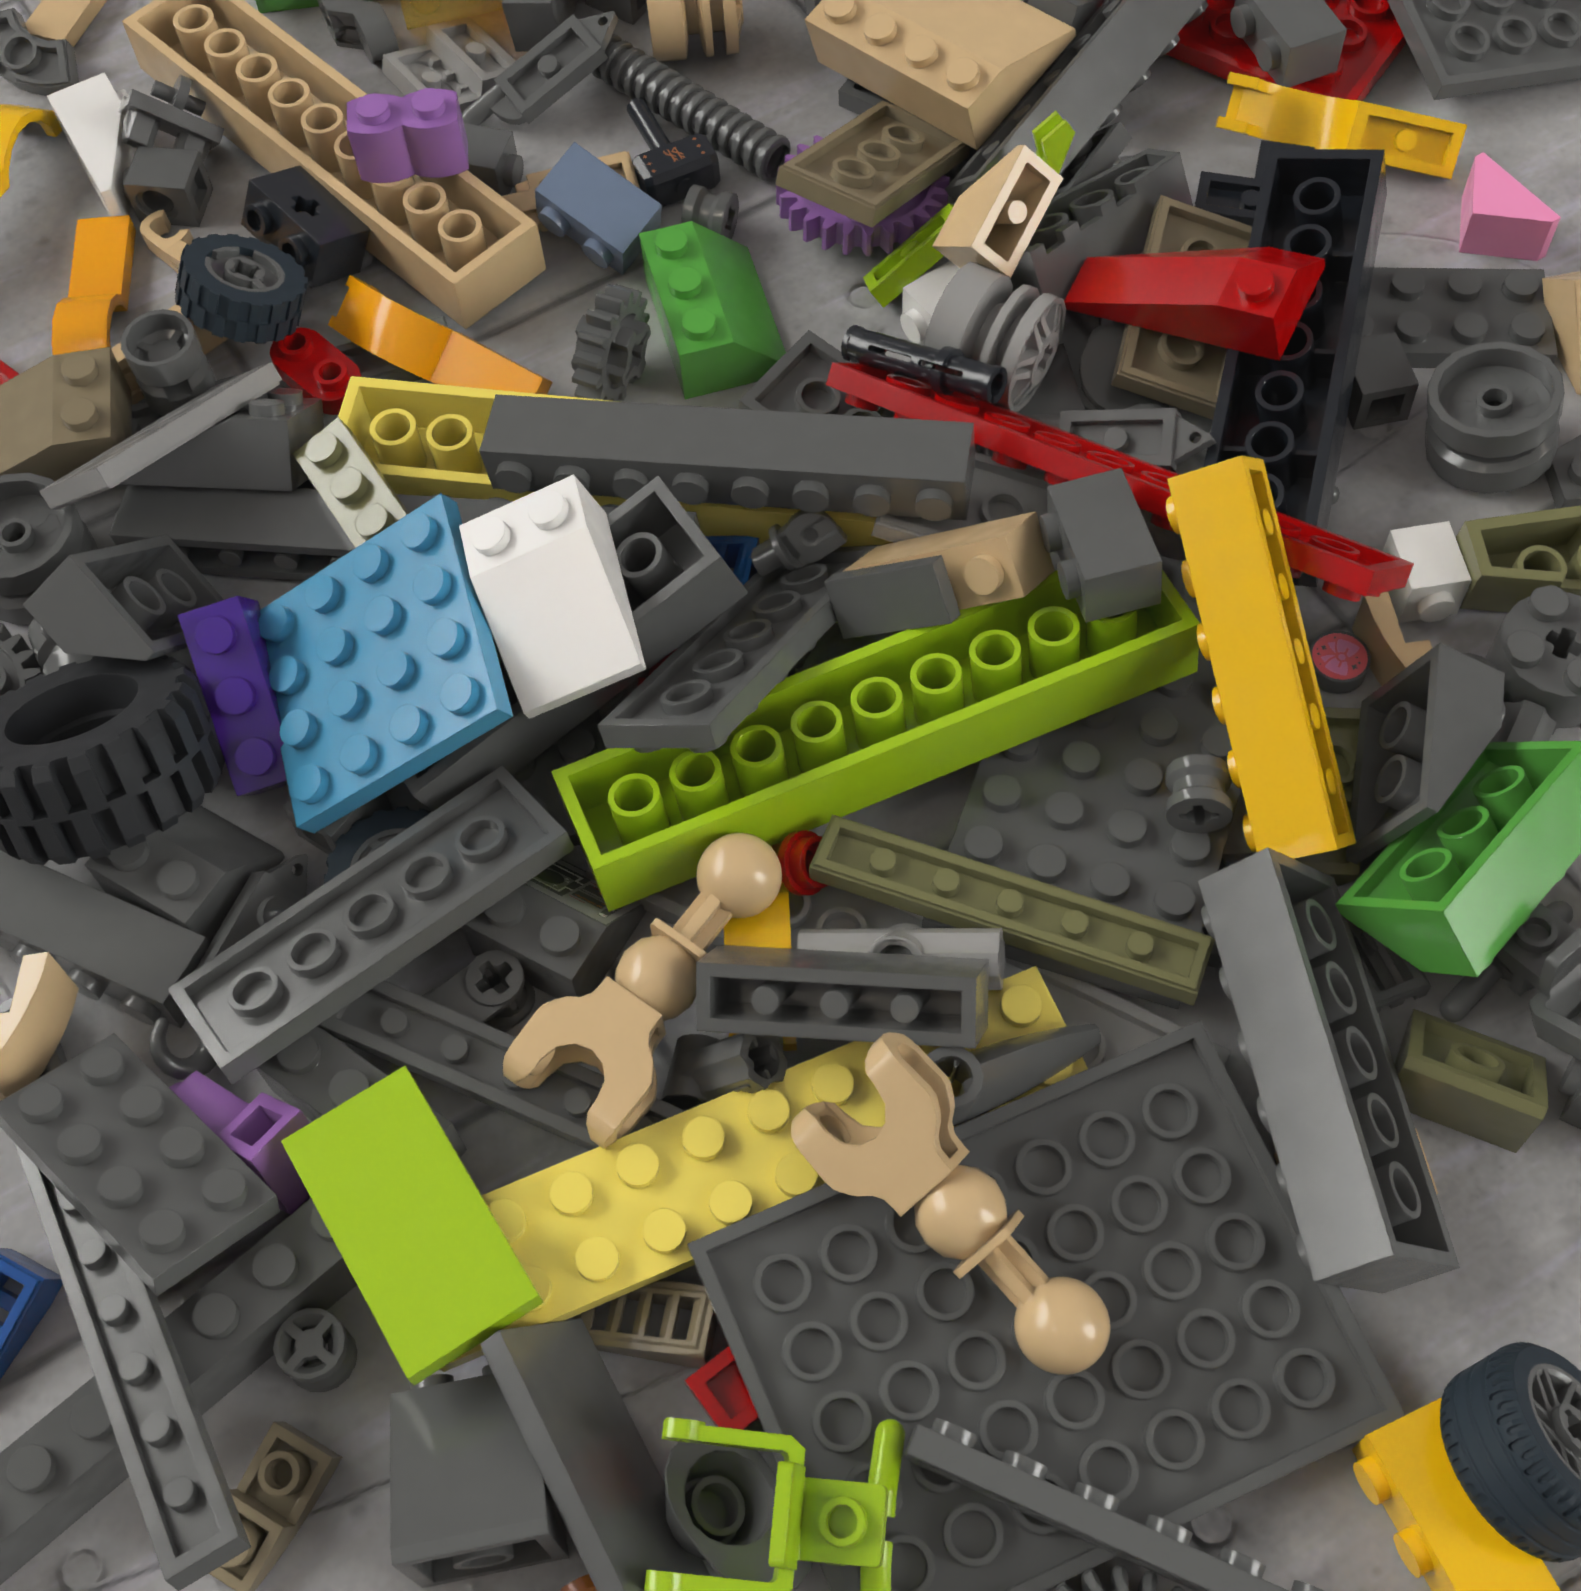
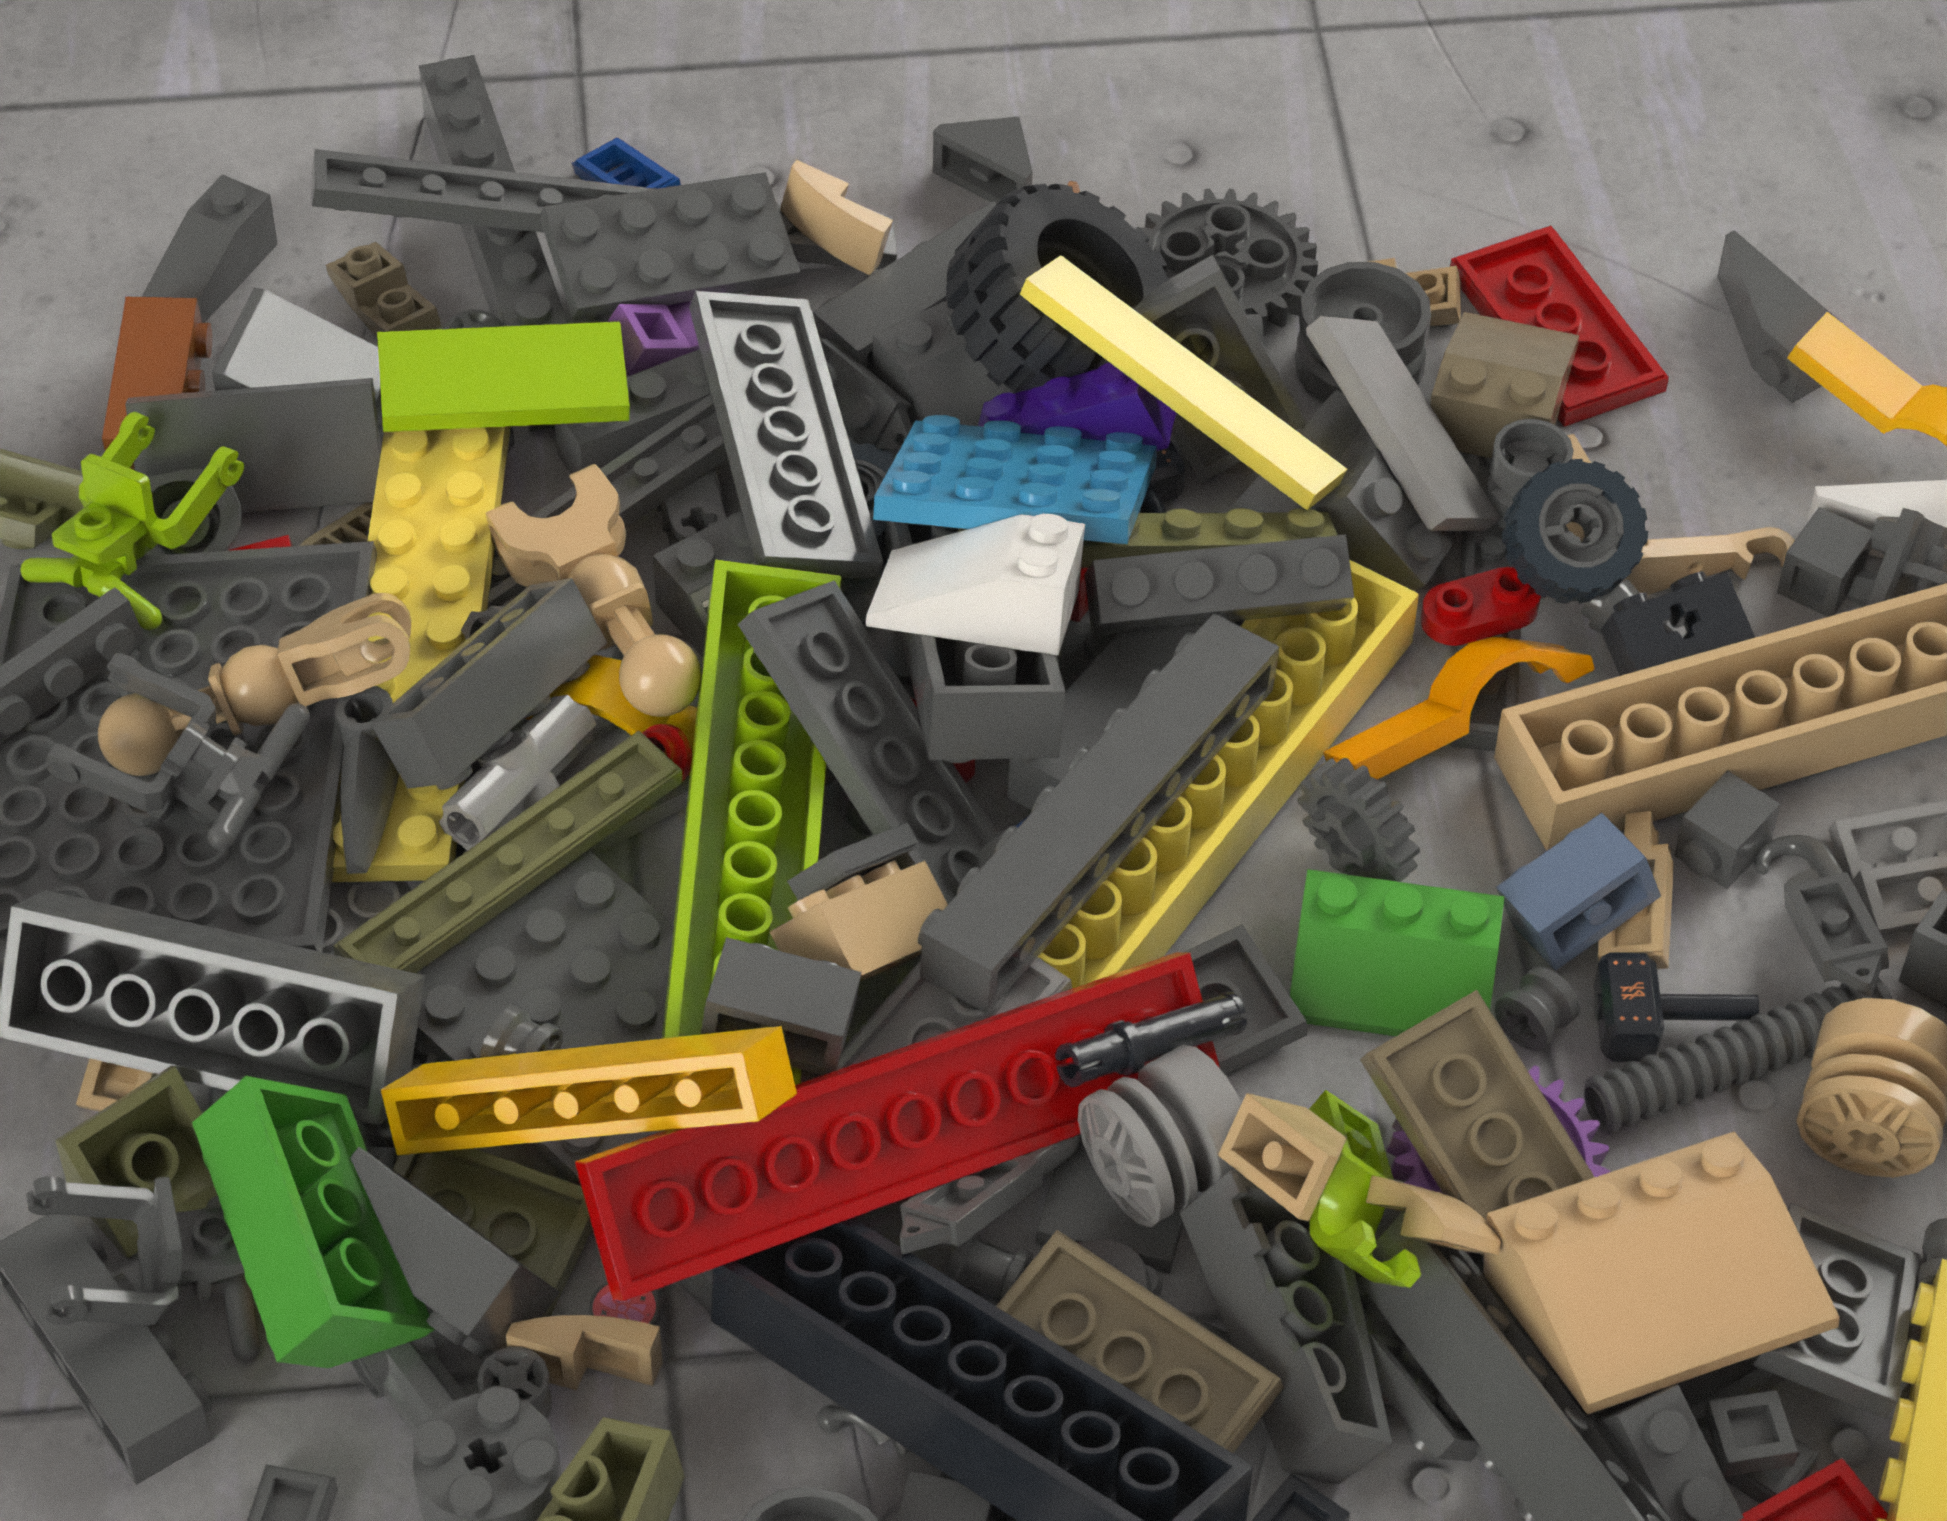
camera: 110 degrees right, 10 degrees down
light orange piece [51,215,136,355] -> none
medium lavender brick [347,88,469,183] -> none
red wedge [1064,247,1325,361] -> none
white brick [1383,521,1472,623] -> none
none -> dark grey piece [46,653,310,850]
none -> light yellow tile [1020,256,1347,510]
none -> dark grey brick [1084,534,1354,636]
none -> tan slope [1366,1175,1501,1255]

